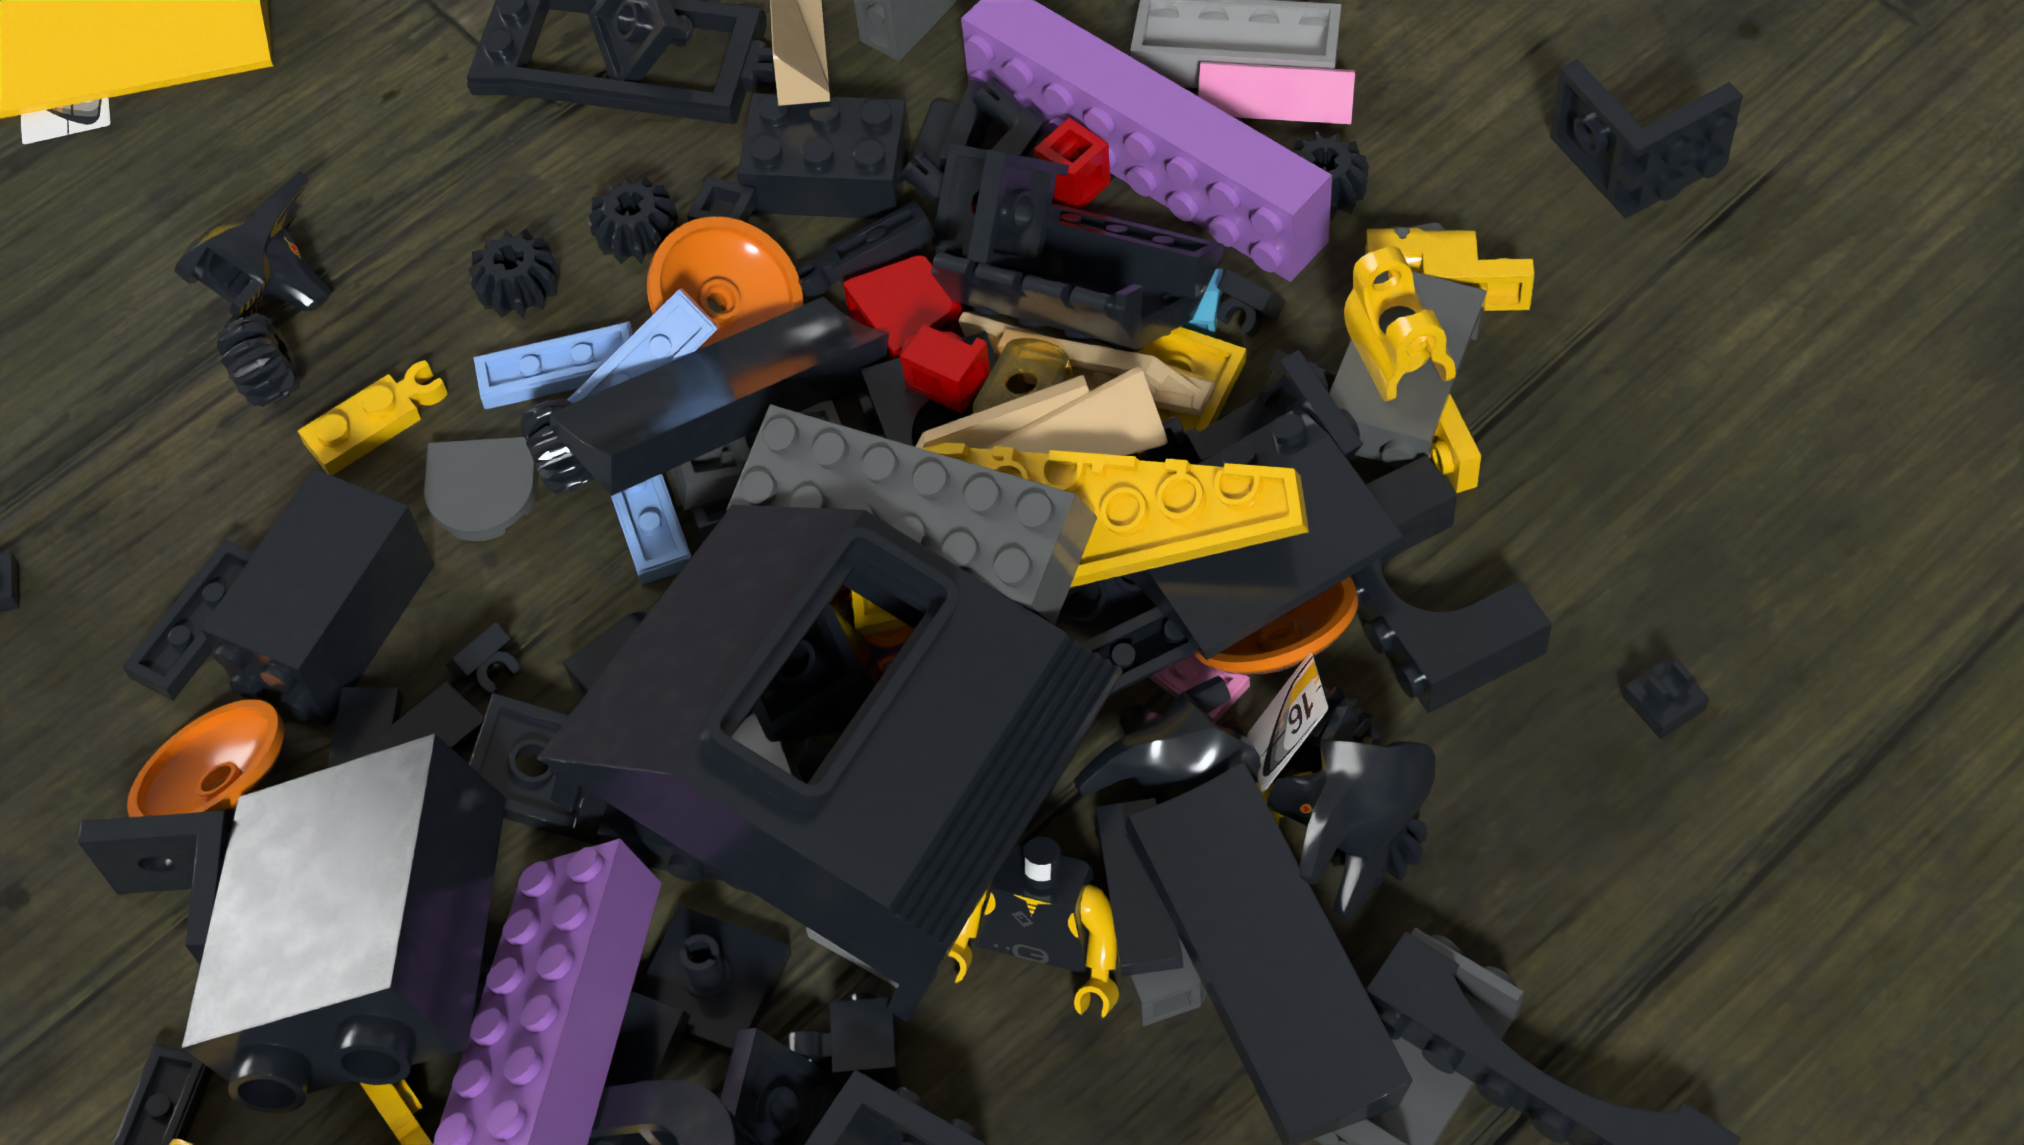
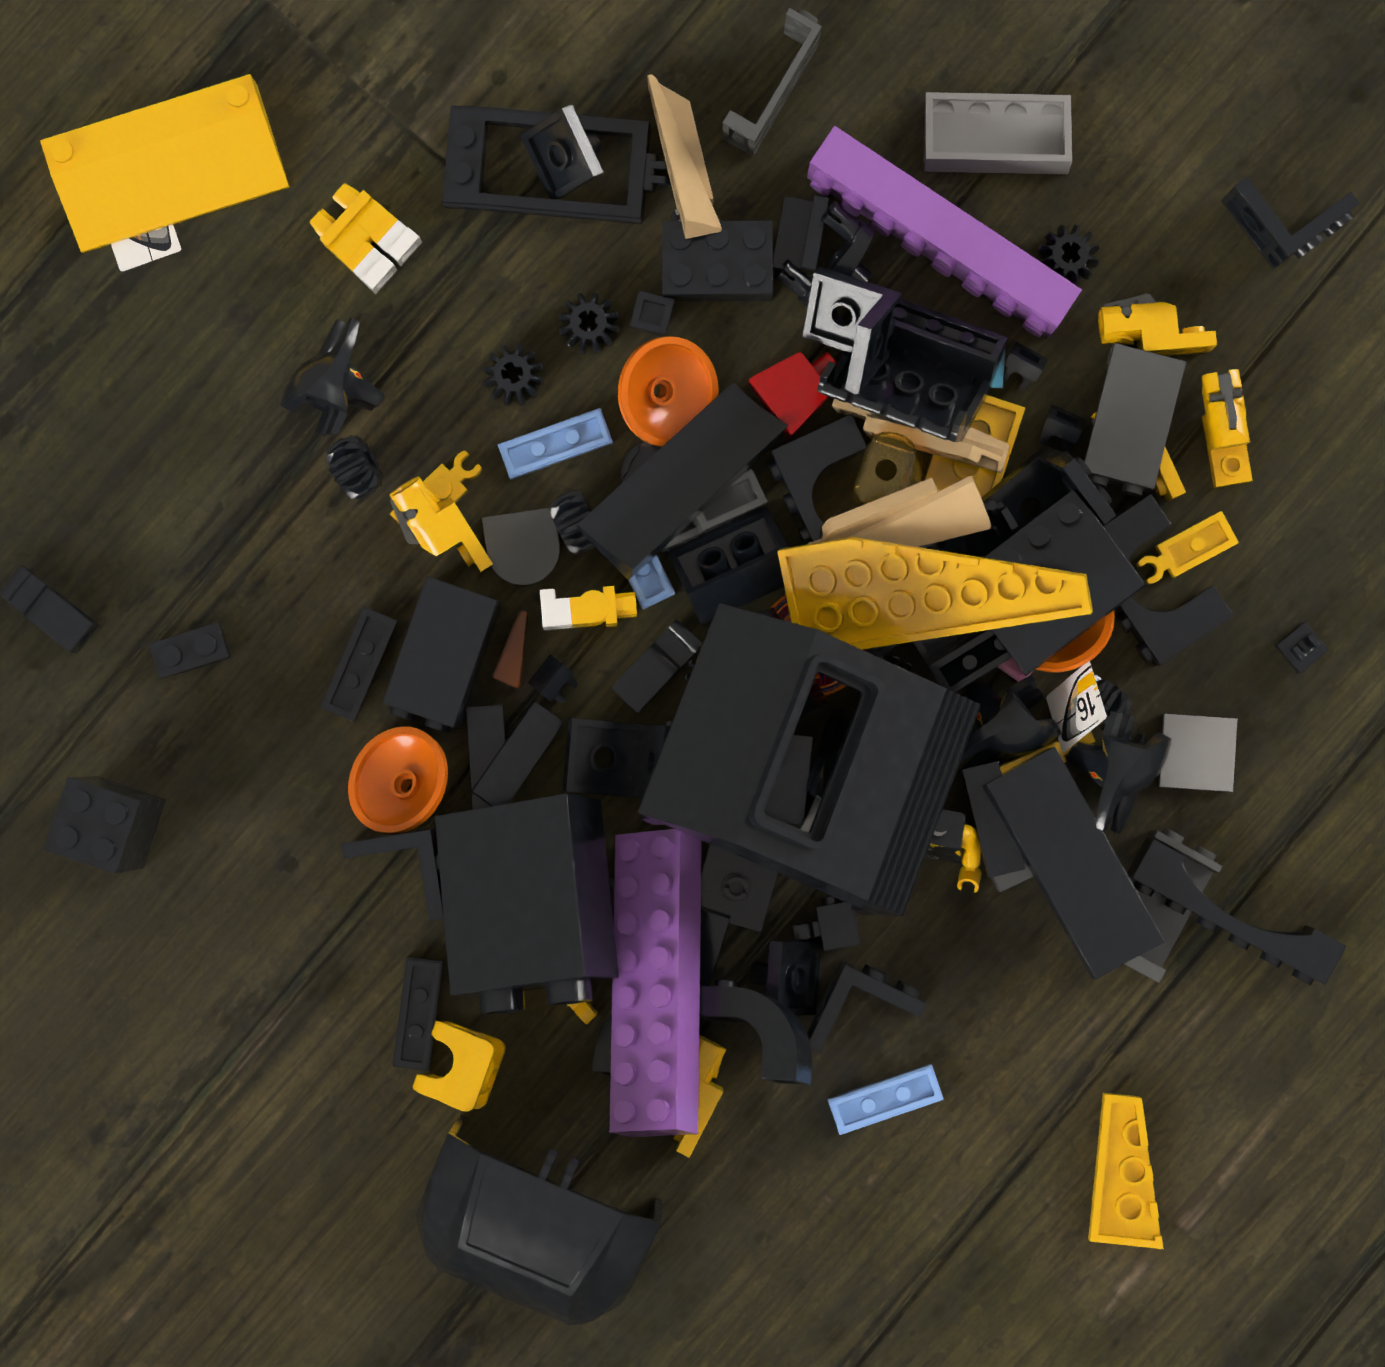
camera: 10 degrees left, 30 degrees up
light blue tile [567,288,720,404] -> none
dark grey brick [726,405,1097,626] -> none
black plate [795,200,936,300] -> none
red brick [900,324,990,414] -> none
red brick [1034,117,1111,210] -> none
bright pink tile [1198,61,1355,124] -> none
yellow piece [1344,246,1456,402] -> none
none -> yellow hips [310,183,422,294]
none -> yellow plate [390,476,493,572]
none -> reddish brown slope [493,610,529,689]
none -> yellow hips [540,586,637,631]
none -> yellow plate [1136,511,1239,584]
none -> light grey tile [1158,714,1238,792]
none -> yellow plate [1201,369,1253,488]

